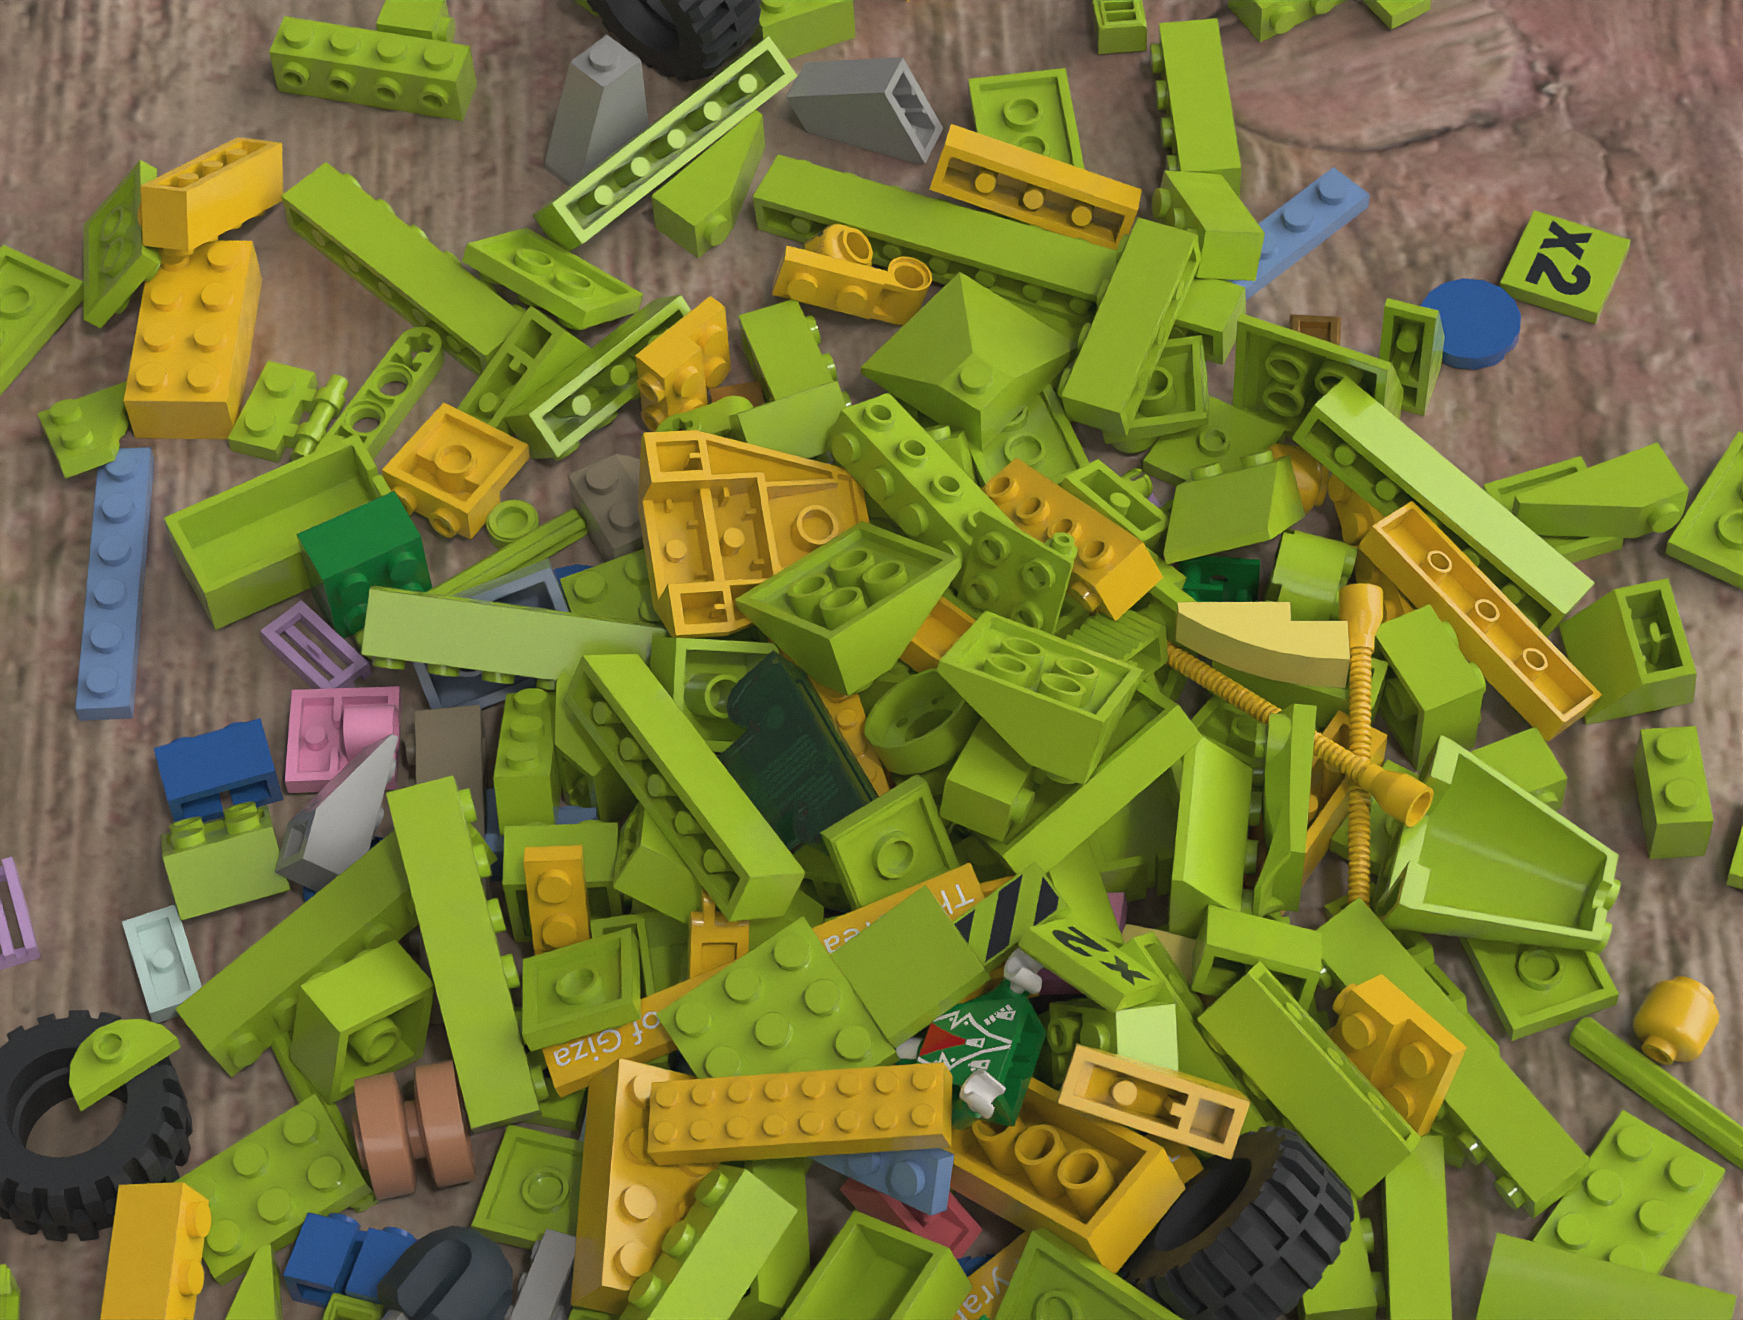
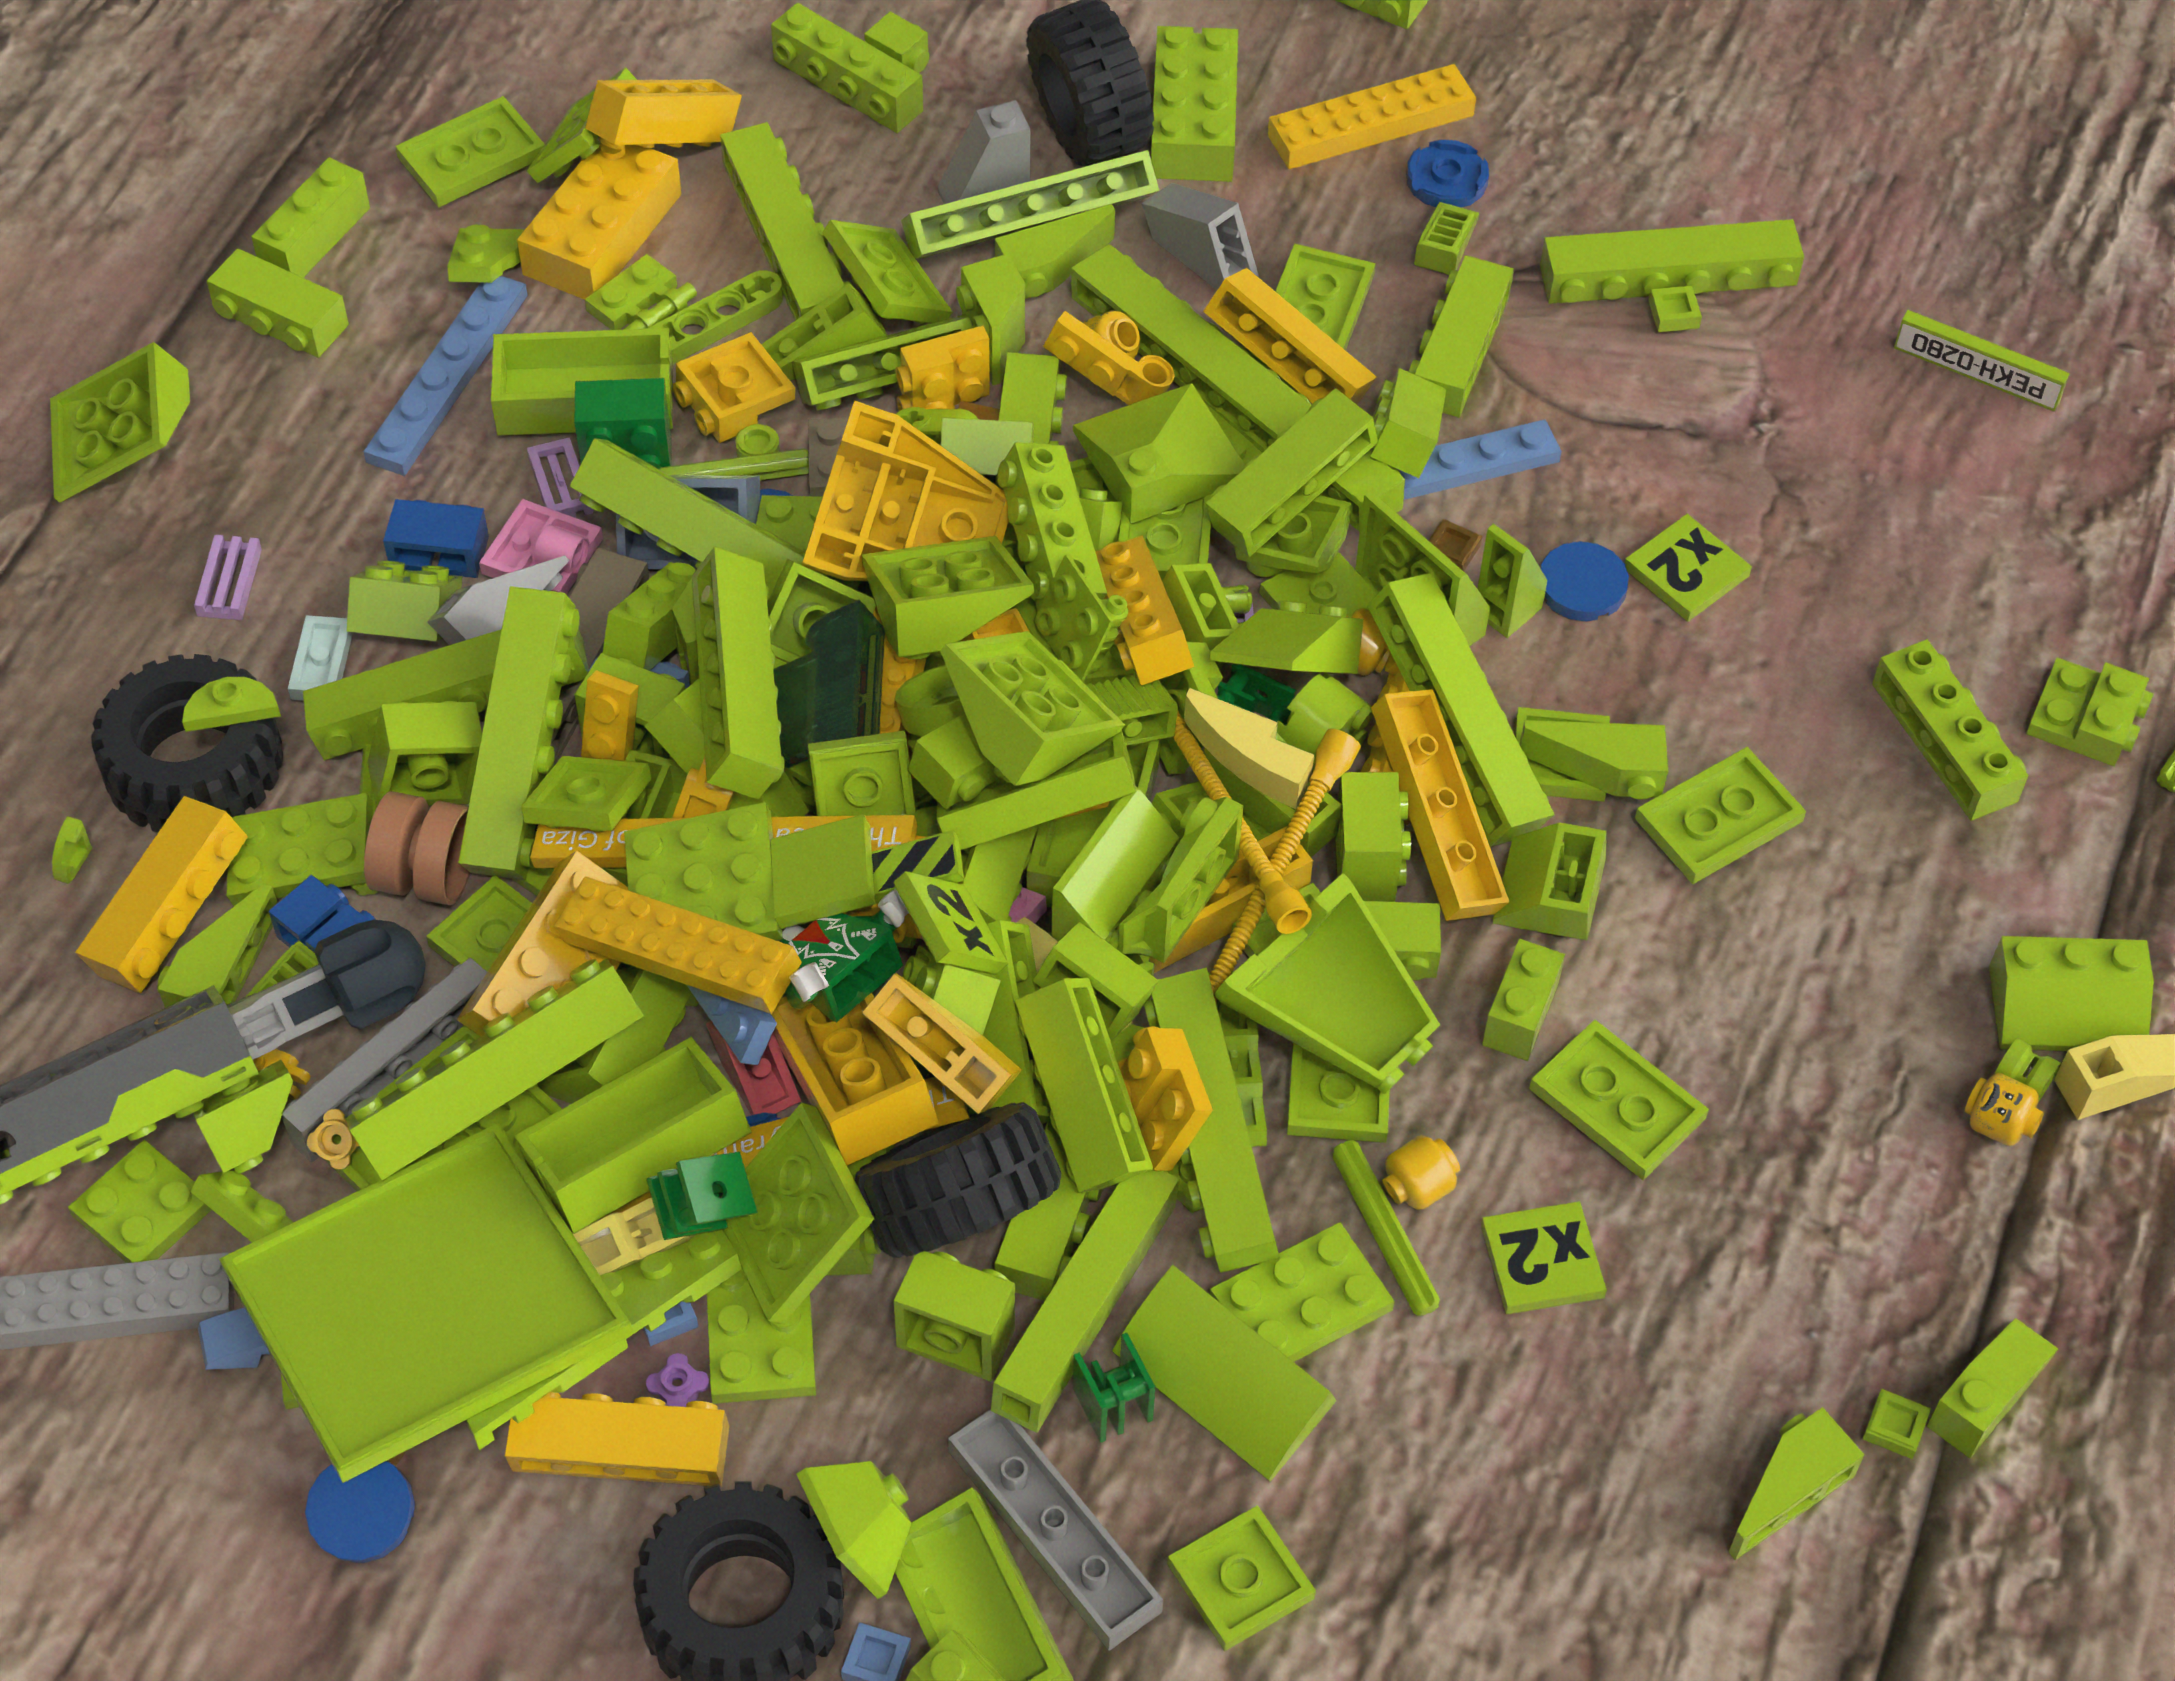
camera: 20 degrees right, 0 degrees up
none -> lime slope [956,253,1025,386]

